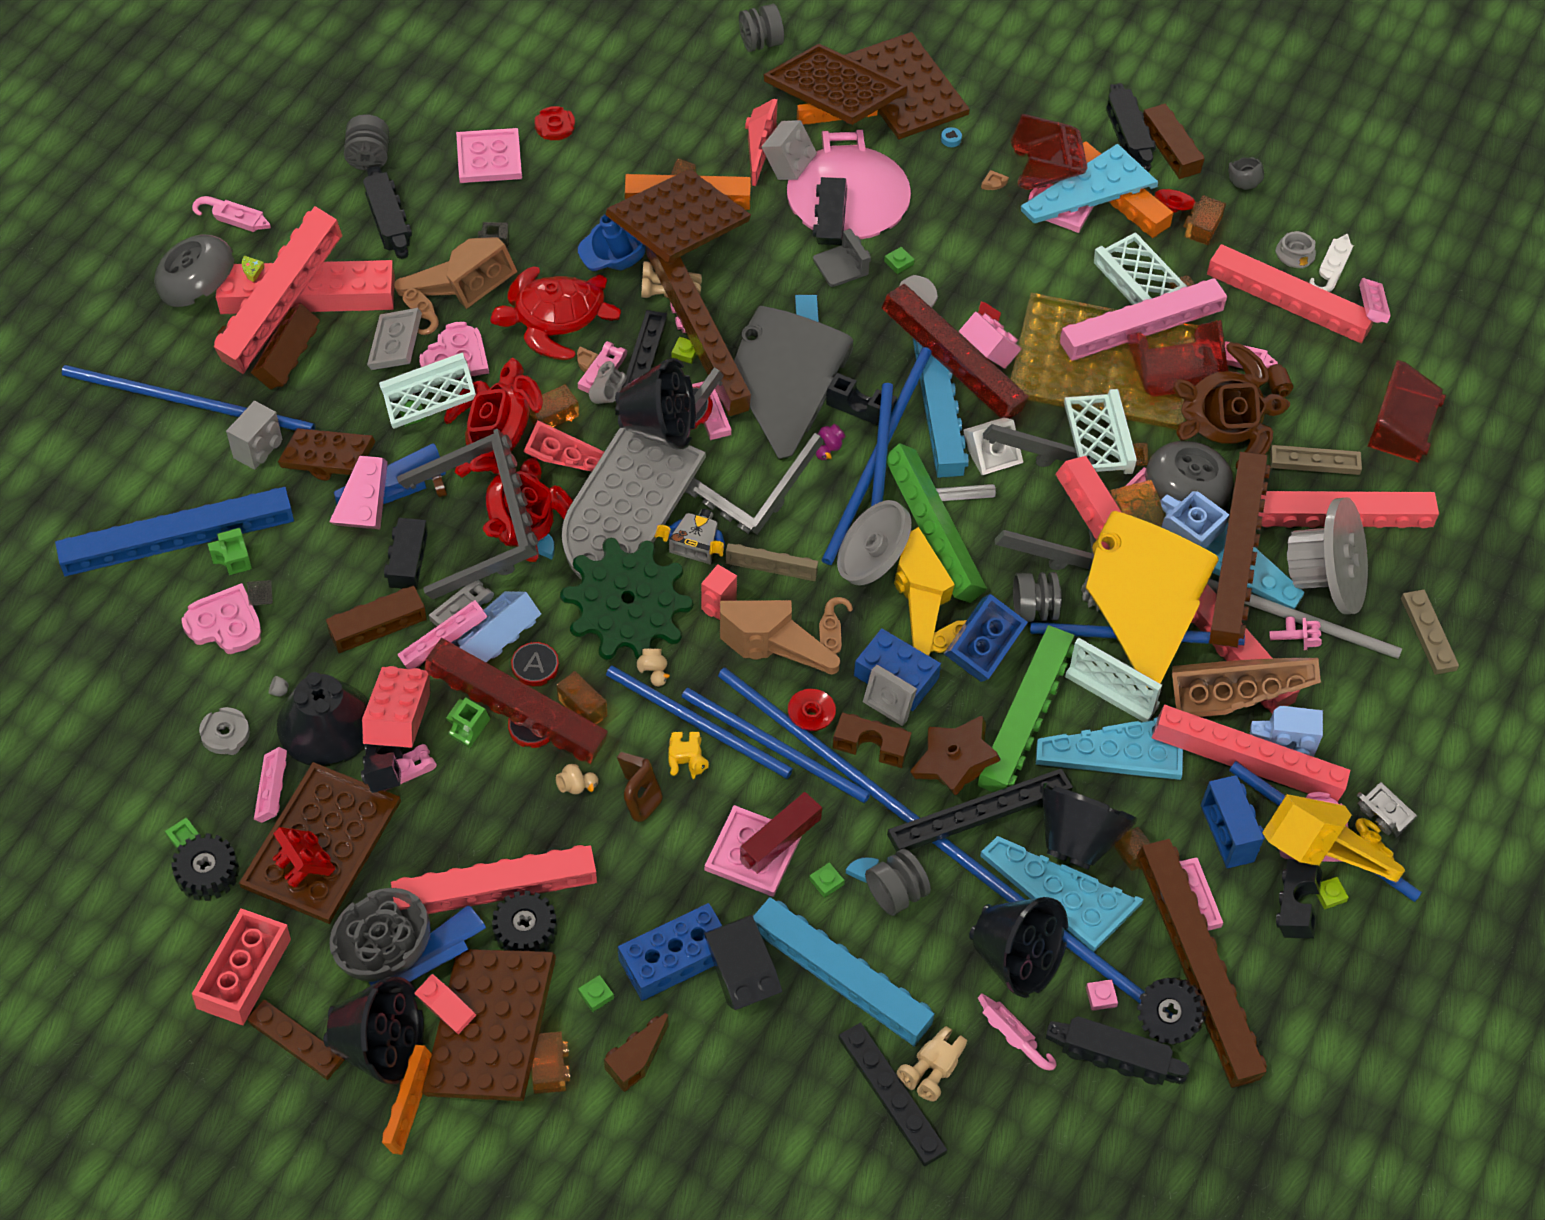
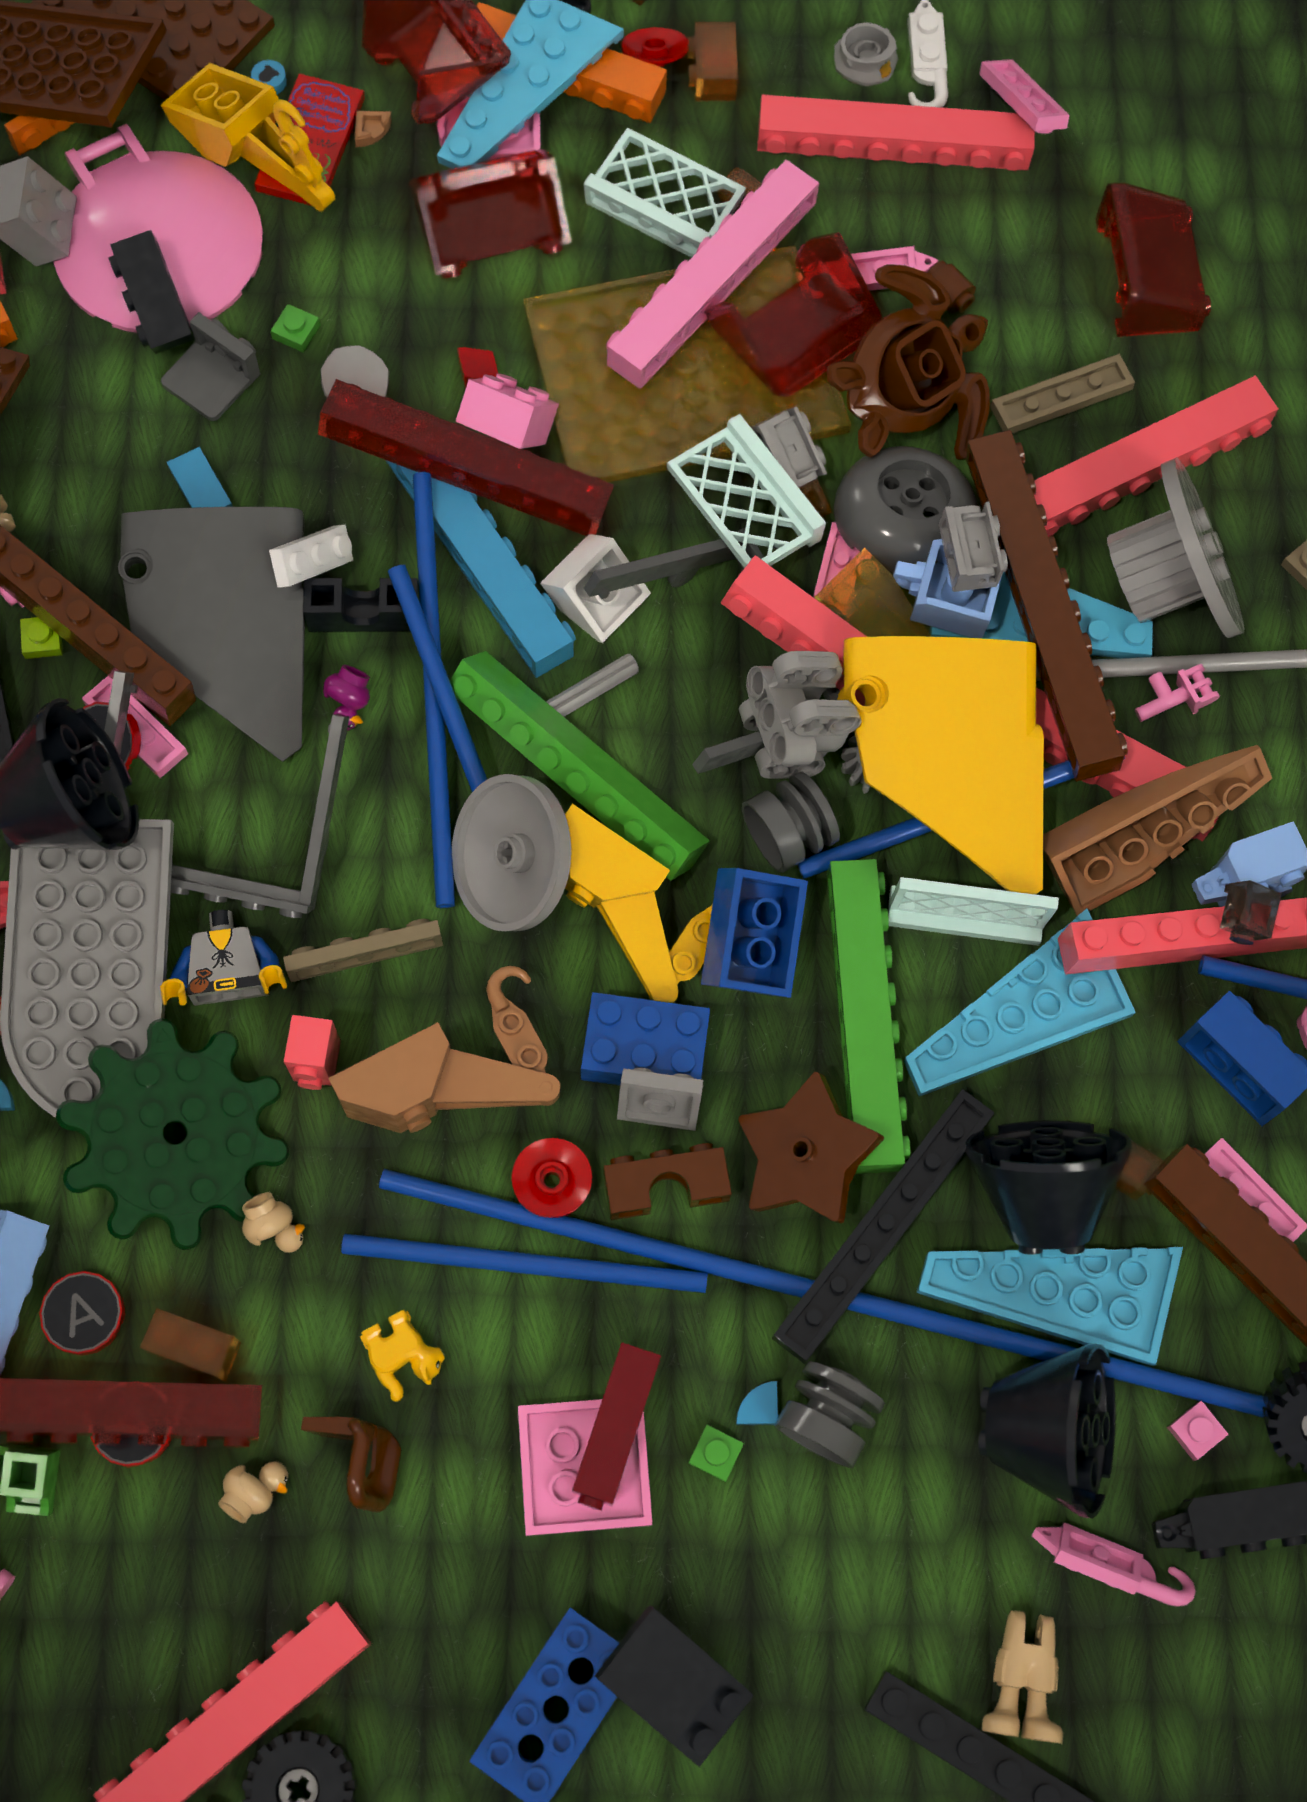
camera: 30 degrees left, 15 degrees up
blue piece [606,666,793,779] -> none
dark azure brick [753,897,935,1047] -> none
none -> yellow slope [161,63,336,211]
none -> red tile [254,73,365,206]
none -> white plate [269,524,353,587]
none -> clear red windscreen [409,149,572,278]
none -> light grey piece [739,651,862,779]
none -> light grey hinge [751,406,827,488]
none -> light grey hinge [938,502,1007,592]
none -> clear smoke brick [1220,880,1282,945]

